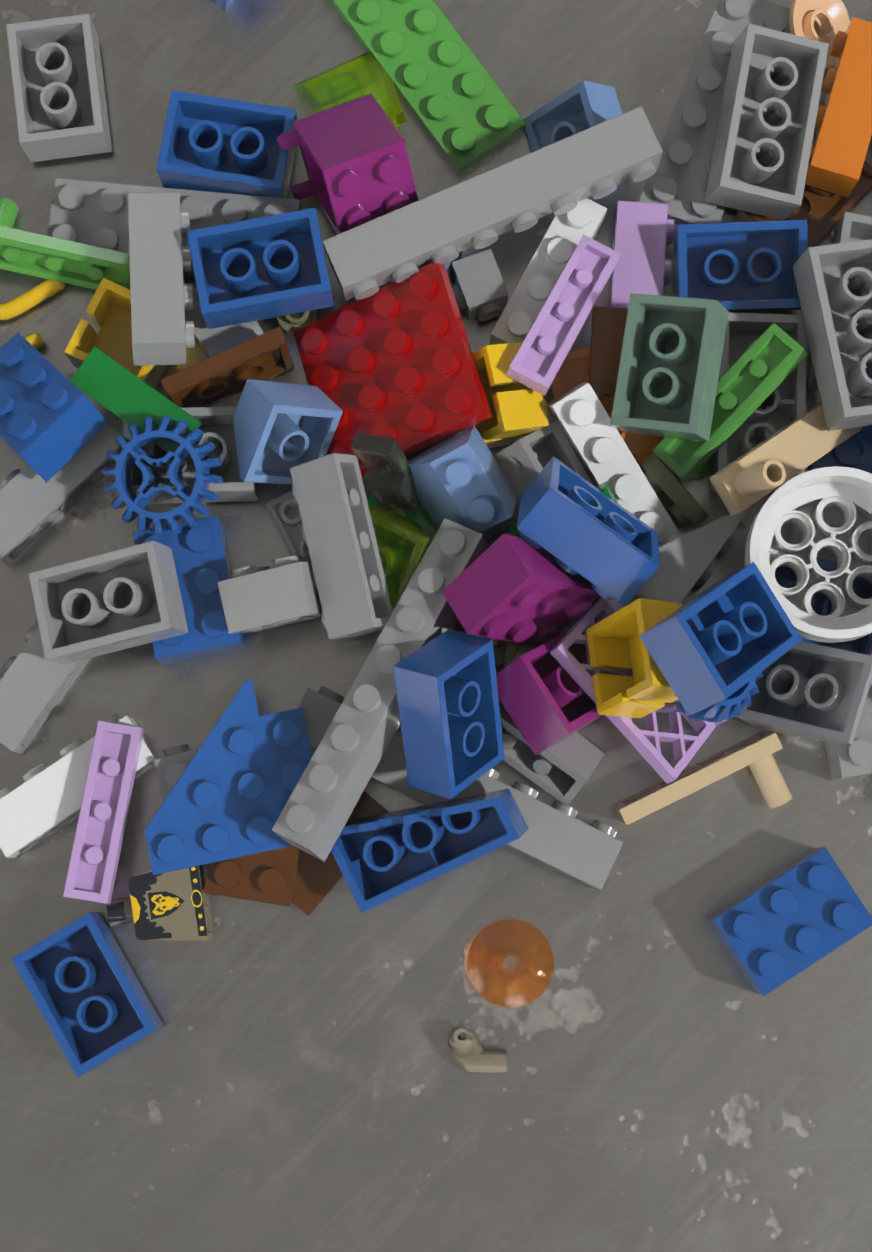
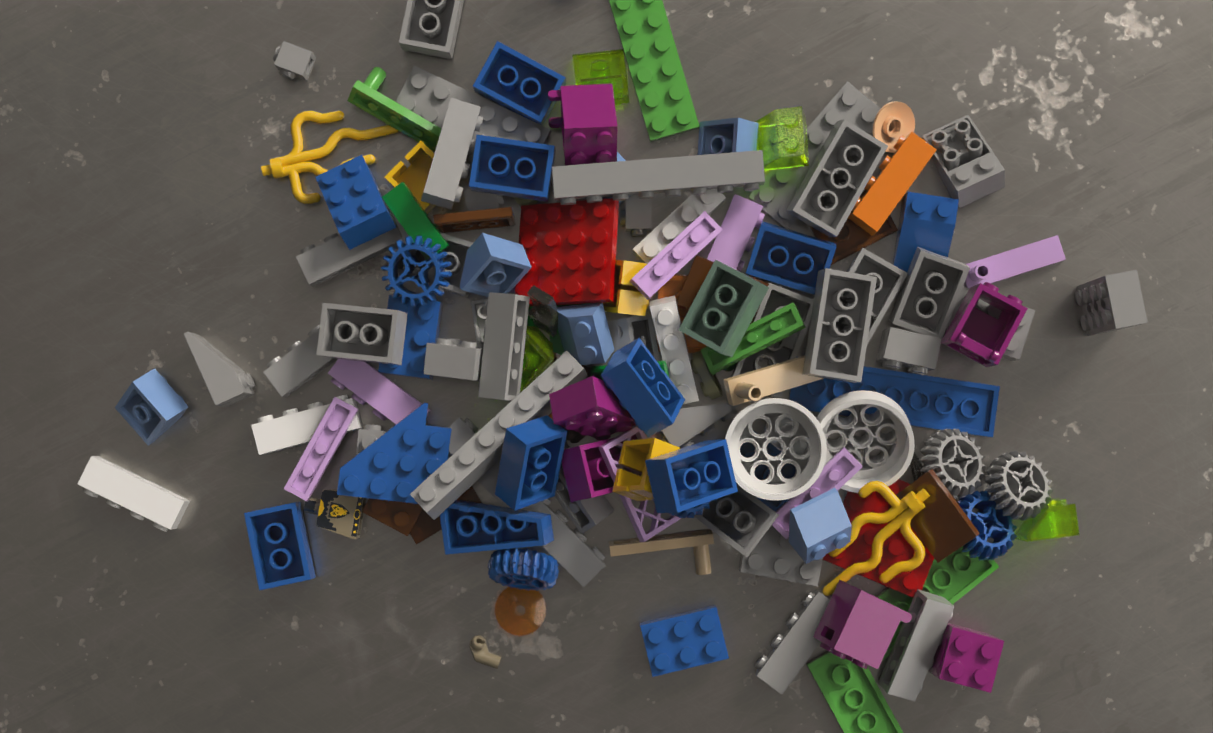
camera: 20 degrees right, 5 degrees up
none -> lavender brick [328,359,431,425]
none -> blue gear [488,548,559,591]
none -> clear neon green slope [755,106,809,171]

